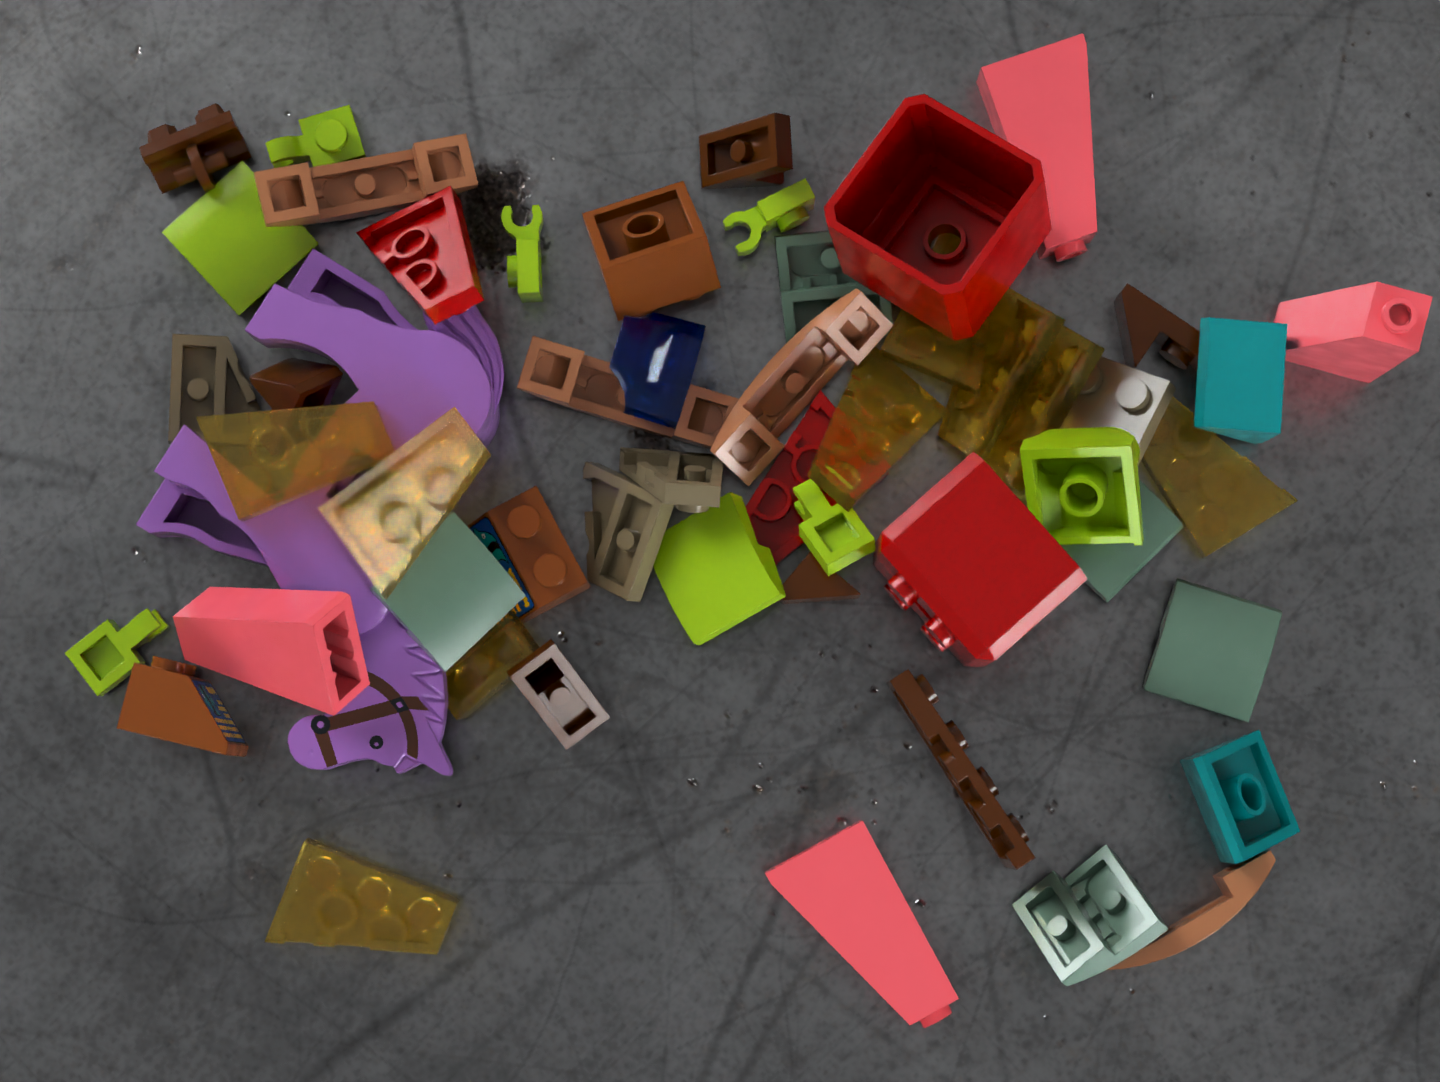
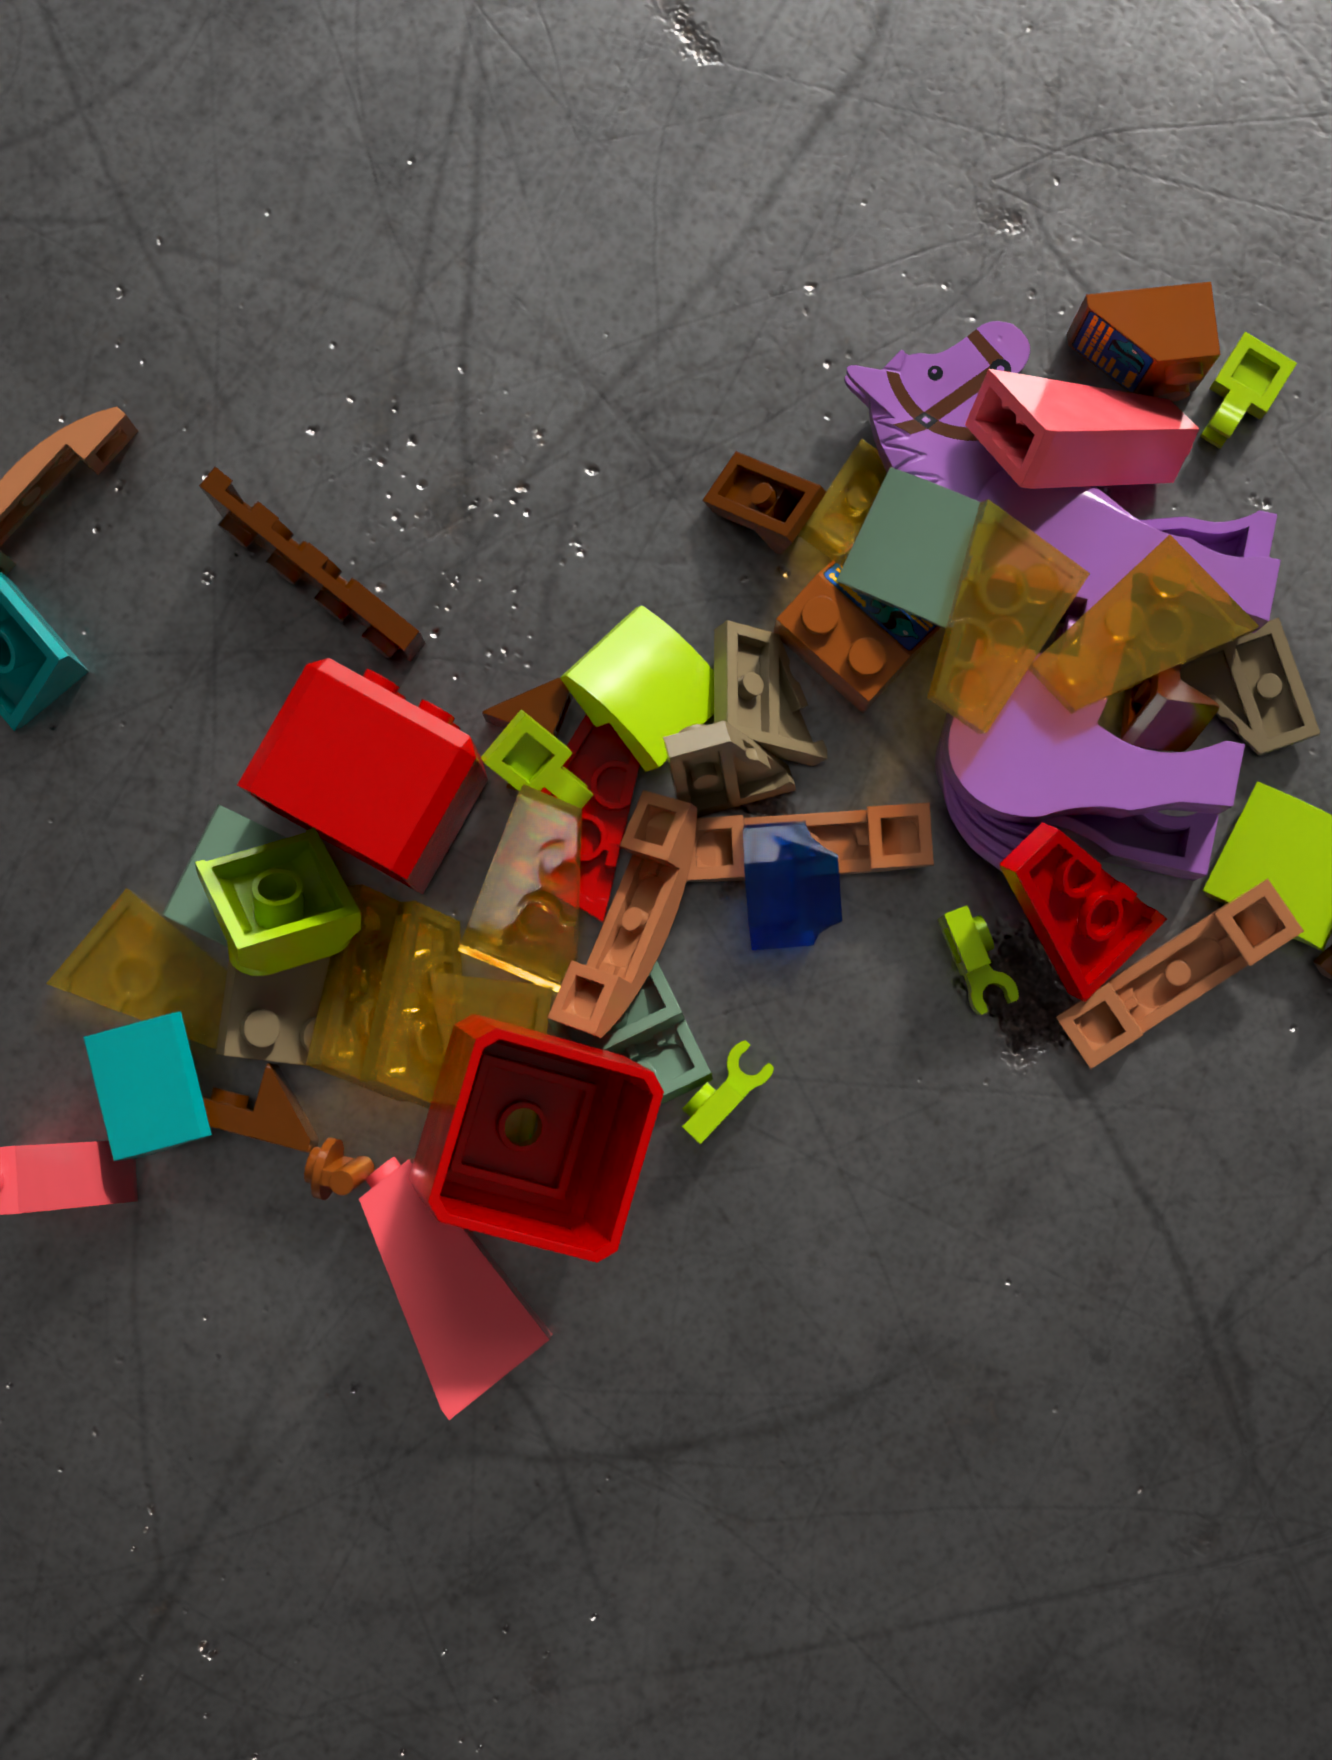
camera: 160 degrees right, 0 degrees up
lime plate [265,104,366,168] -> none
clear yellow wing [265,838,460,955] -> none
dark orange slope [582,181,721,321] -> none
reddish brown slope [699,113,793,189] -> none
coral slope [765,820,959,1028] -> none
sand green slope [1012,845,1169,986] -> none
sand green slope [1143,578,1282,722] -> none
none -> dark orange plate [304,1137,375,1200]

